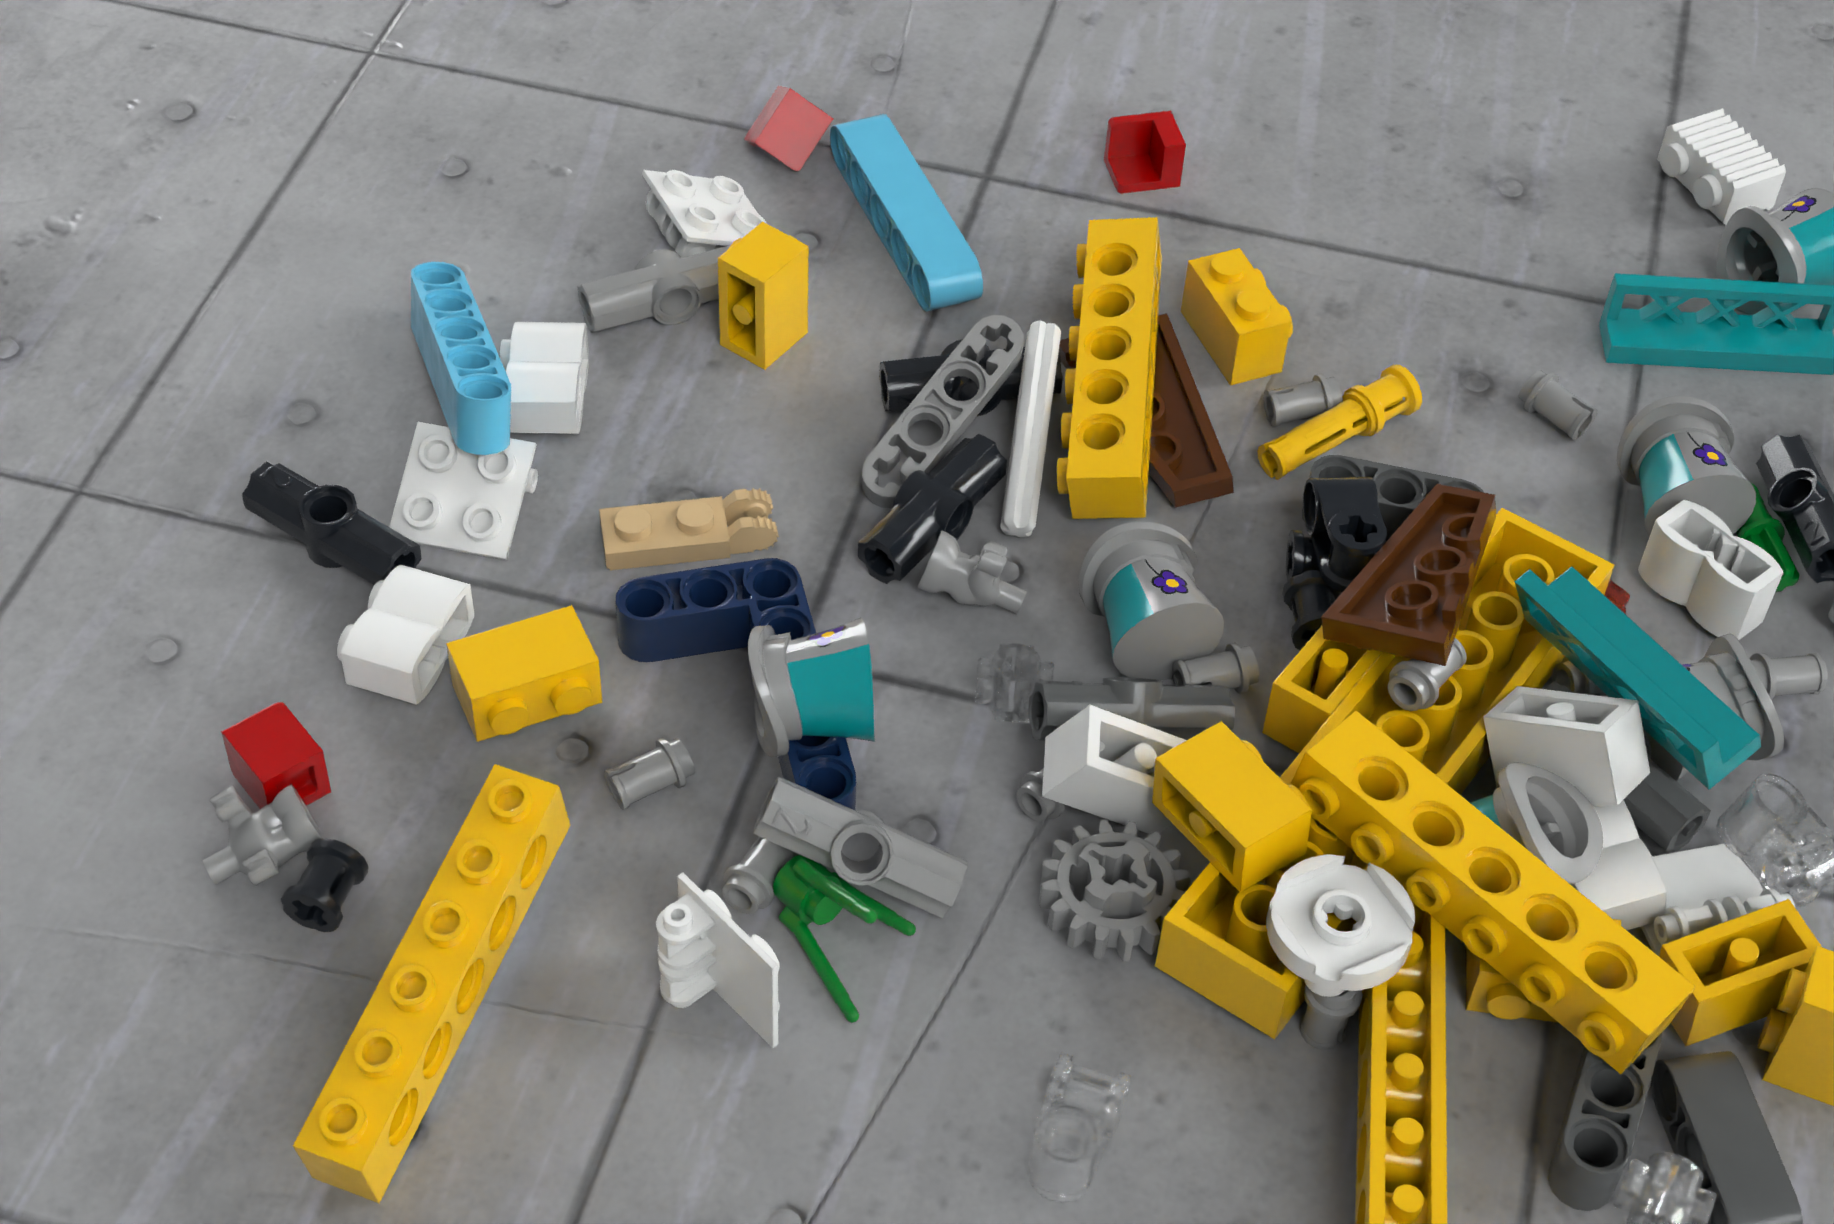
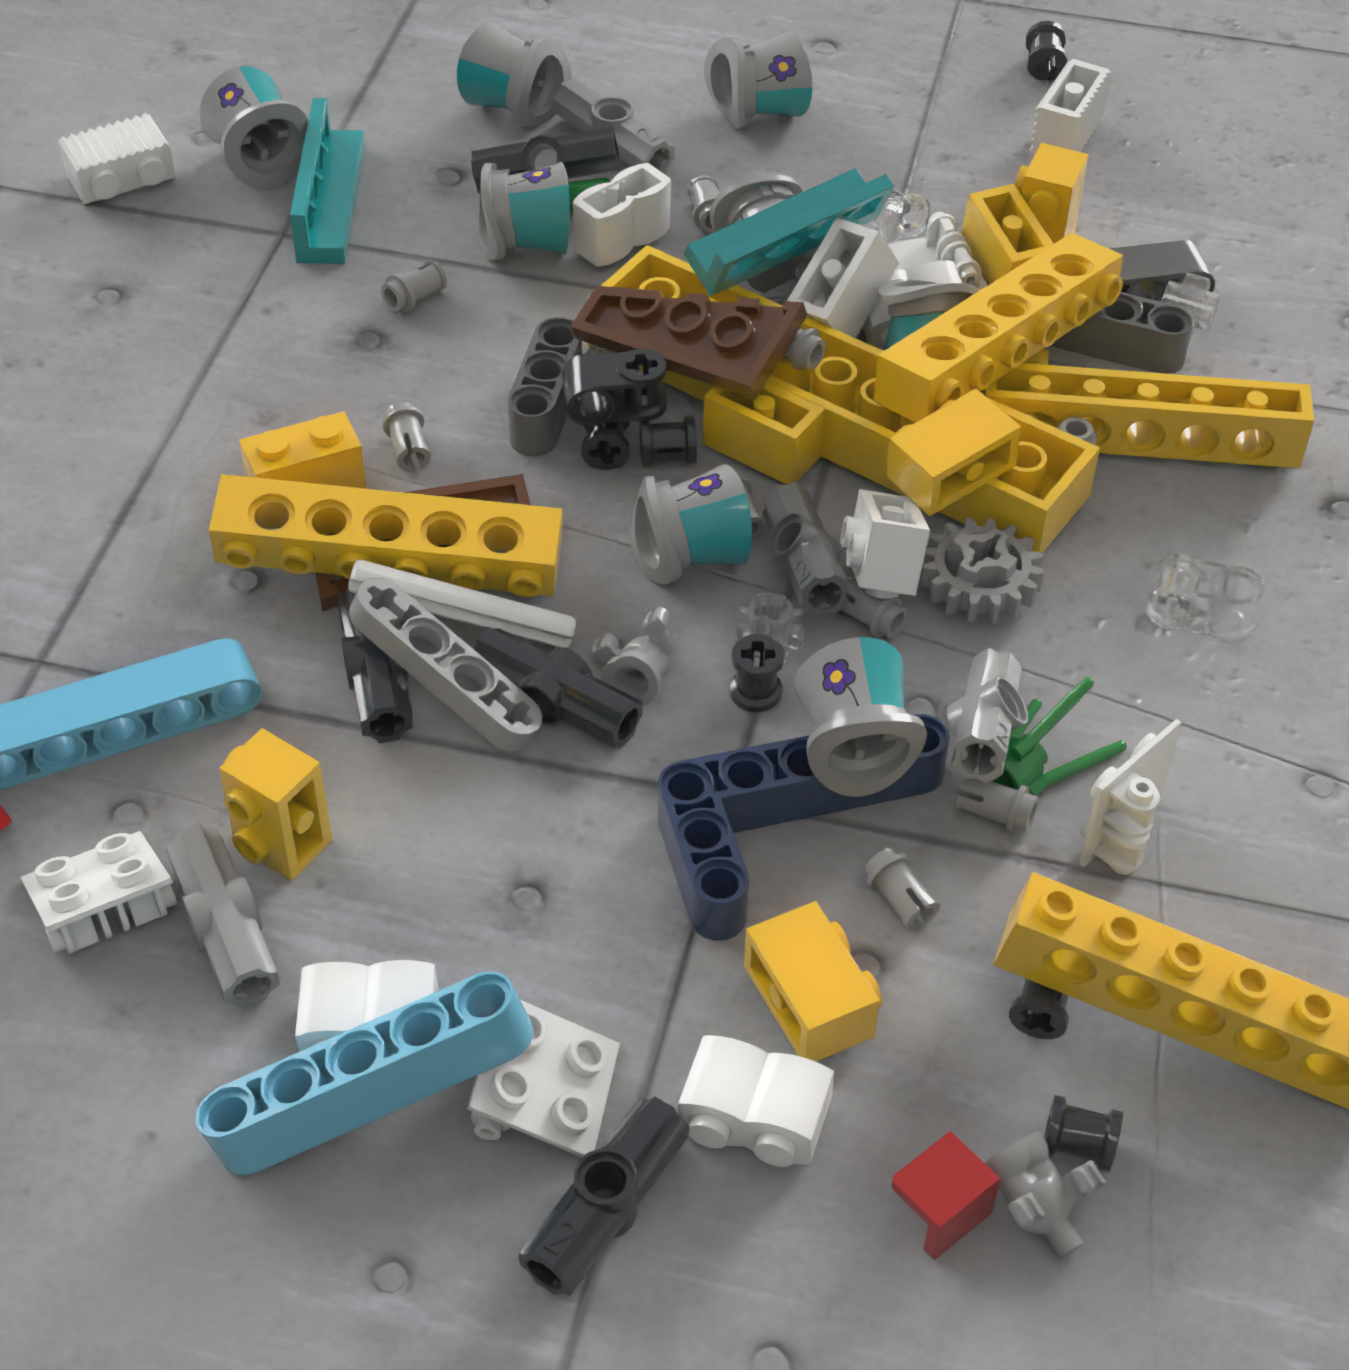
camera: 90 degrees left, 0 degrees up
tan hinge [599,488,779,570] -> none
red panel [1104,111,1186,194] -> none
yellow pin [1257,364,1422,480] -> none
white plate [1266,854,1415,997] -> none
none -> black bush [730,634,785,713]

